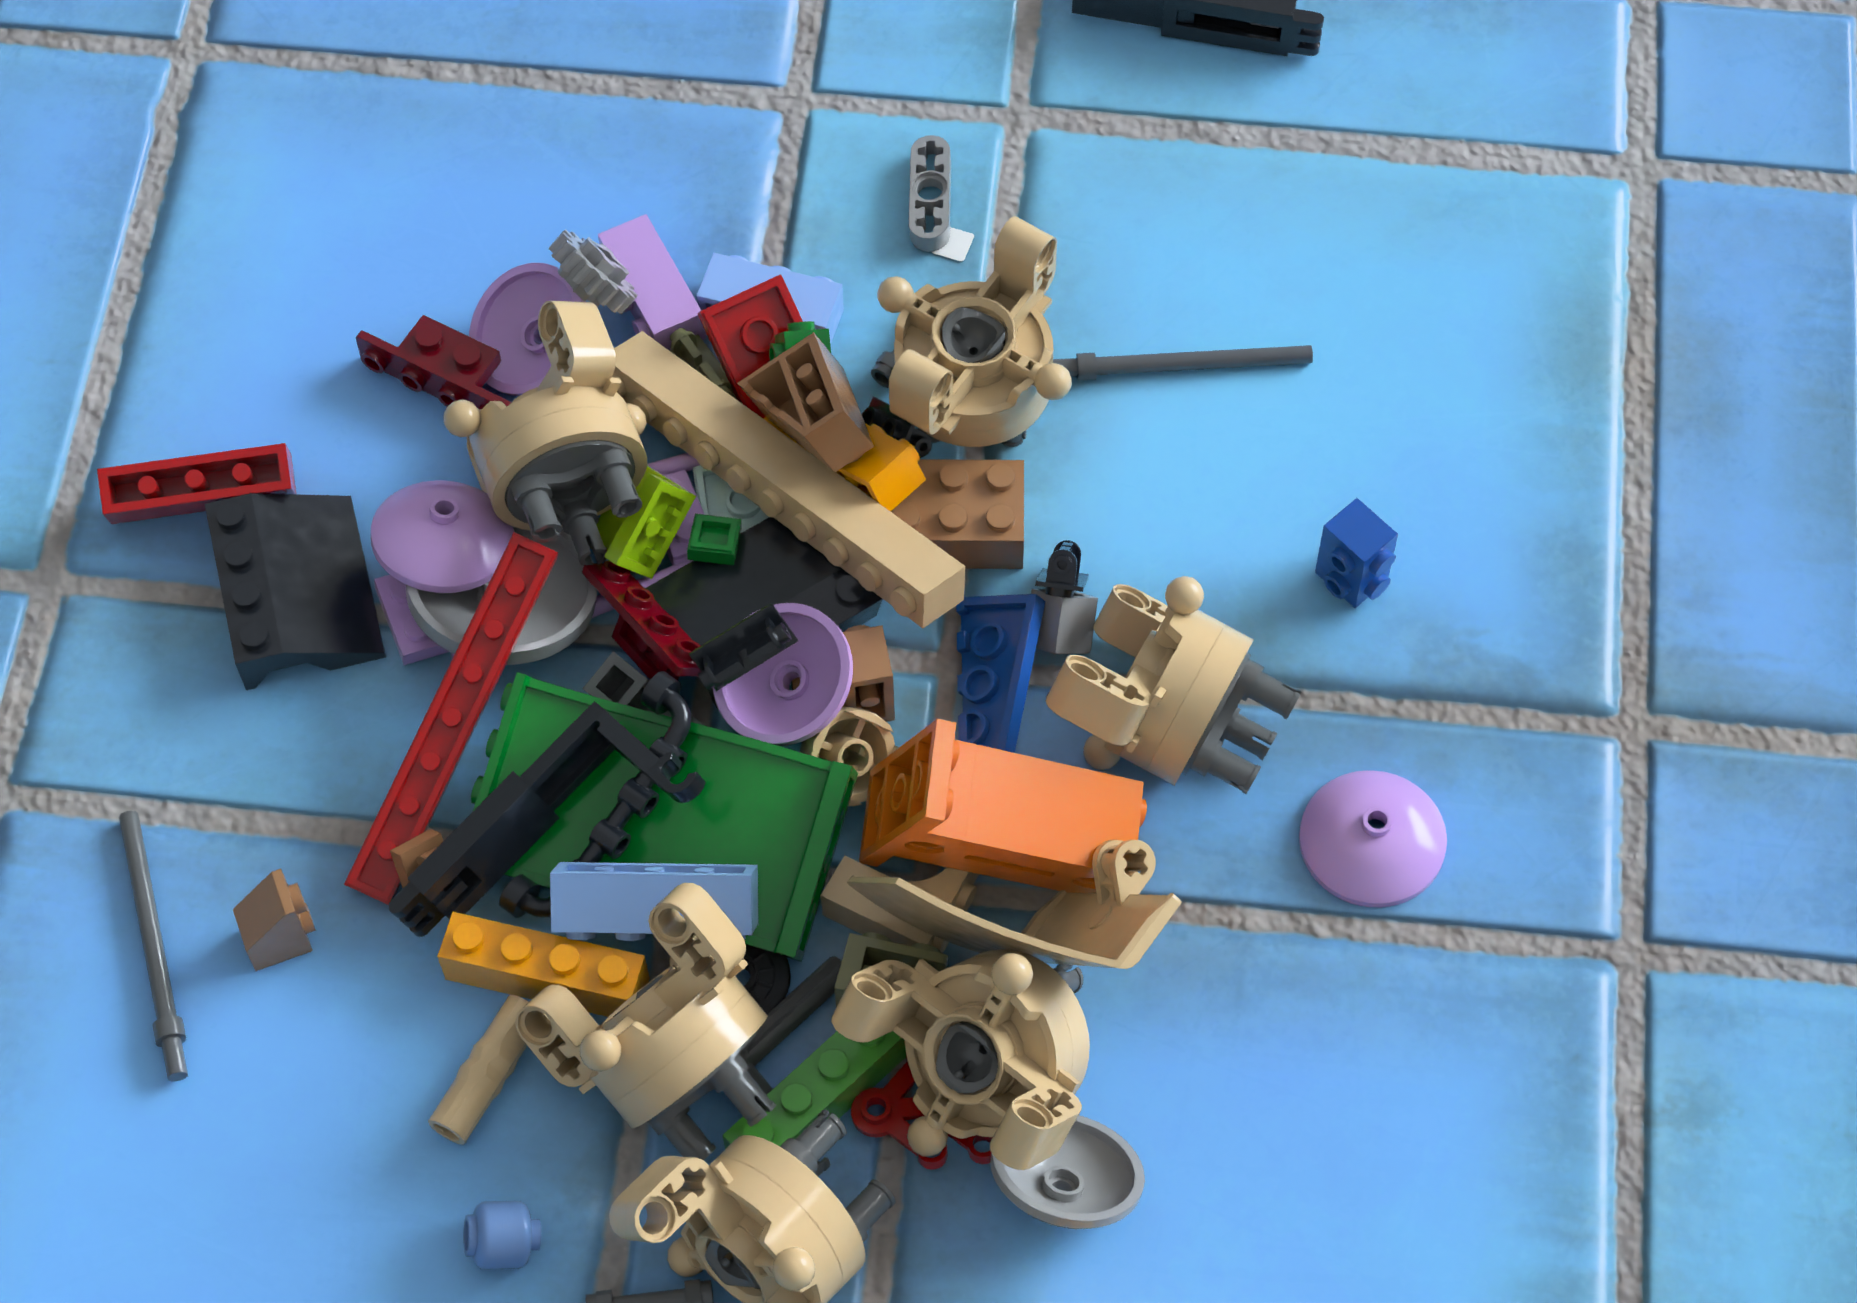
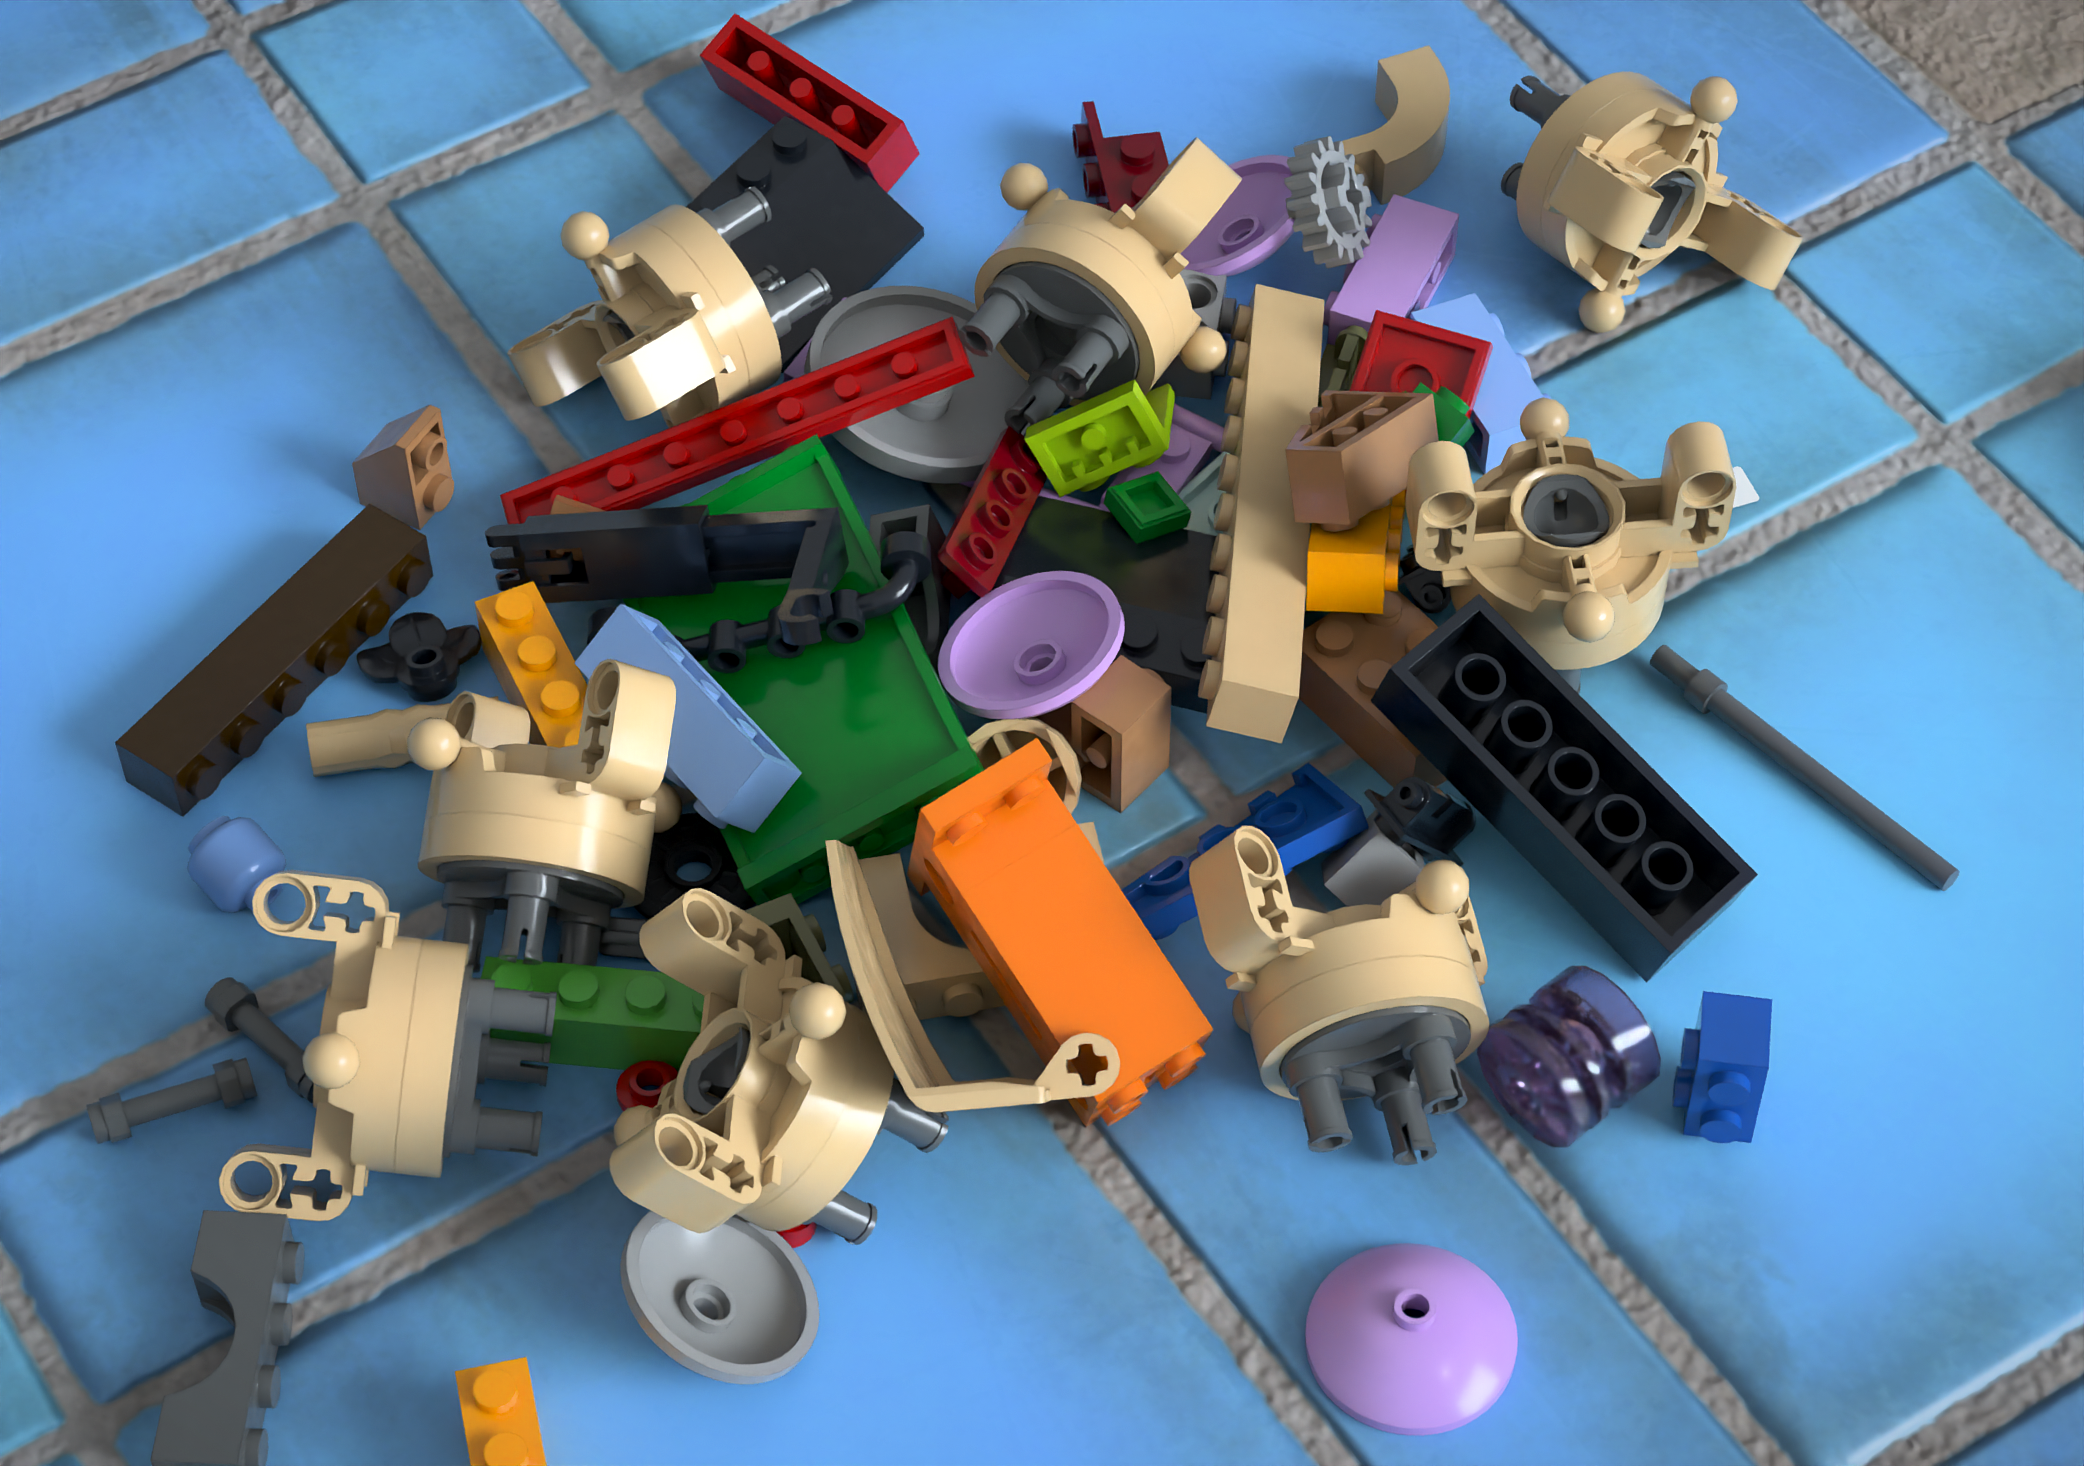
camera: 50 degrees right, 10 degrees down
dark grey bar [119,811,188,1081] -> none
lavender dish [371,480,514,593] -> none
black hinge [689,602,798,691] -> none
light grey beam [909,135,951,252] -> none
none -> dark brown brick [115,504,433,817]
none -> black plate [356,612,482,702]
none -> tan piece [507,187,833,428]
none -> tan arch [1342,45,1450,205]
none -> black brick [1371,594,1758,983]
none -> clear purple wheel [1477,966,1661,1148]
none -> tan piece [1501,72,1804,333]

